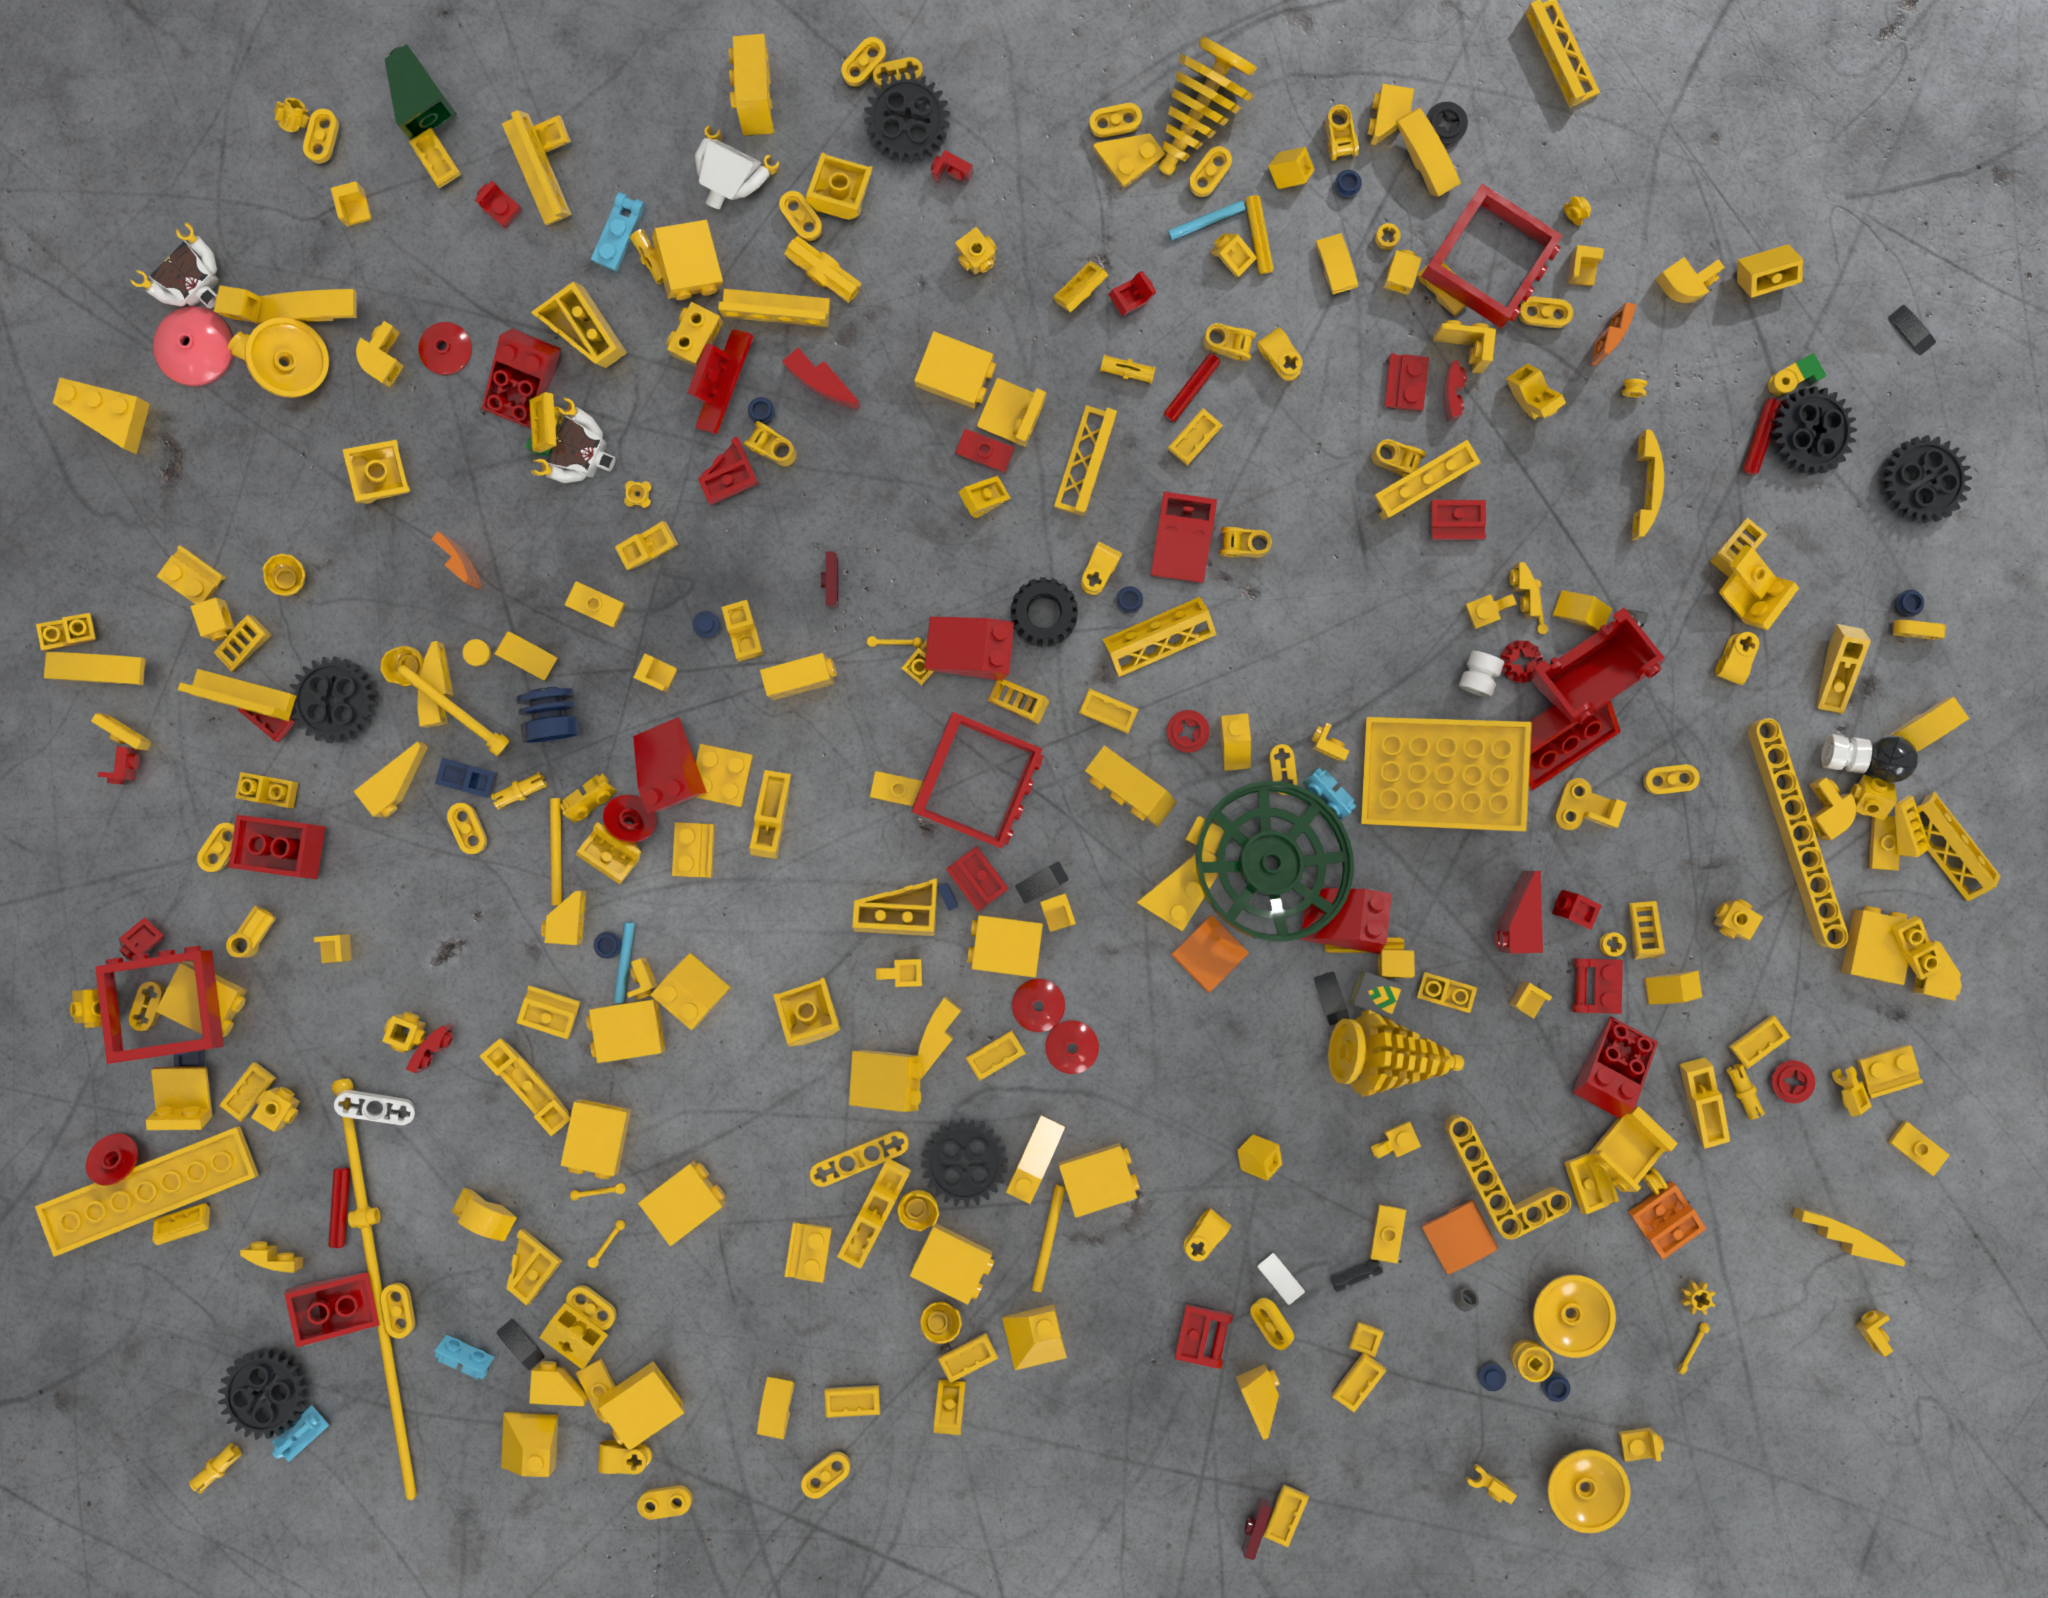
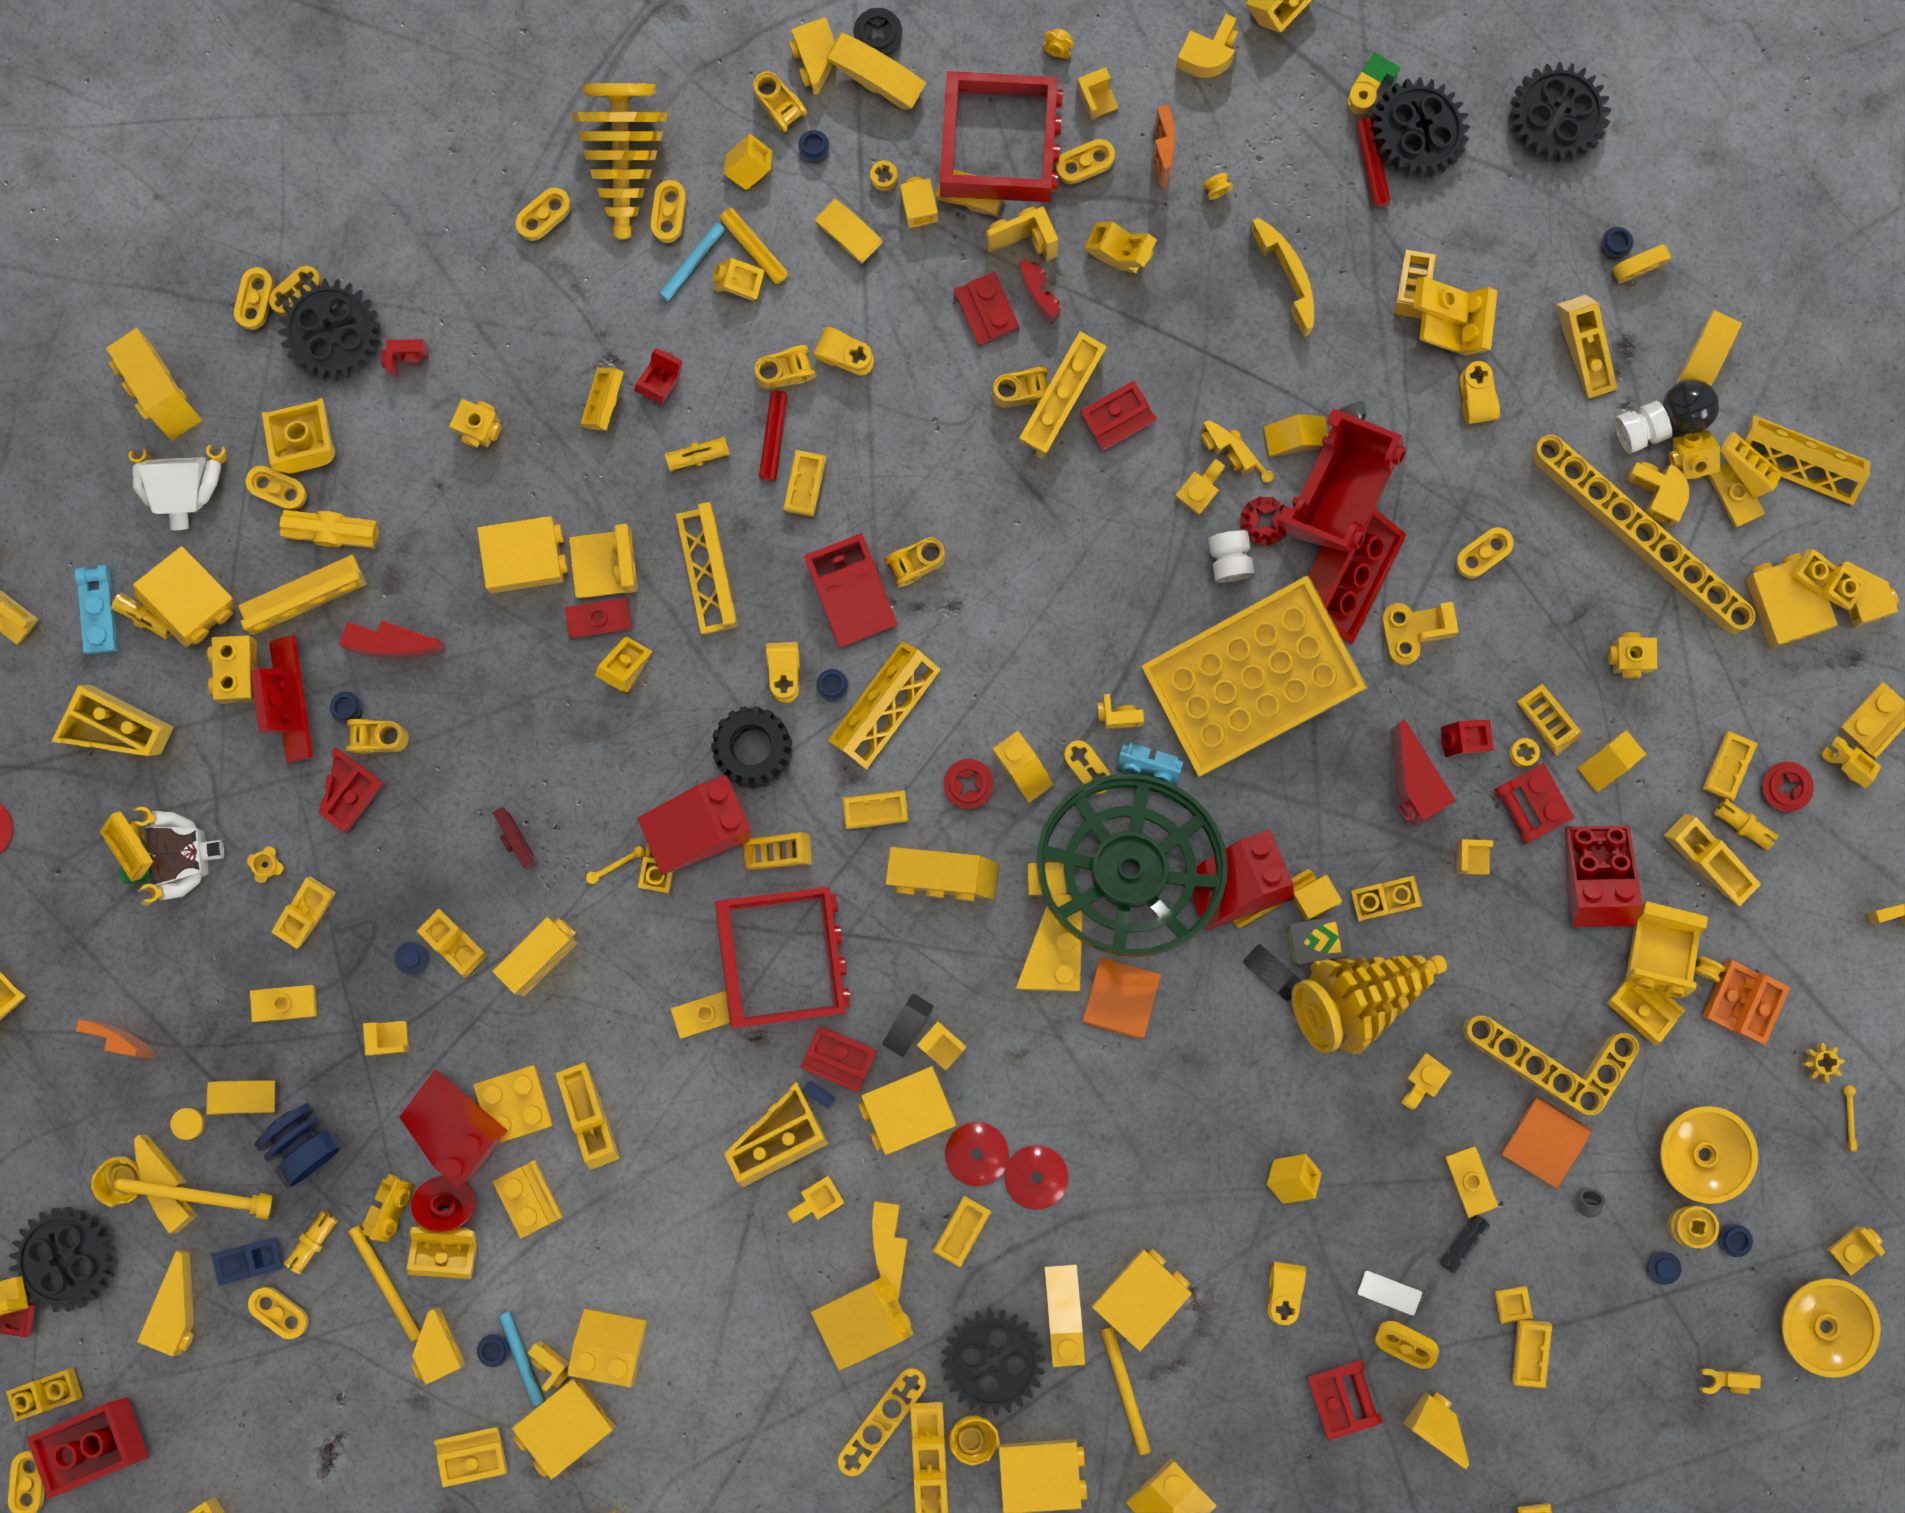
camera: 30 degrees left, 5 degrees down
red slope [481,328,561,429] -> none
yellow slope [773,977,841,1047] -> none
yellow wing [1093,133,1166,189] -> none

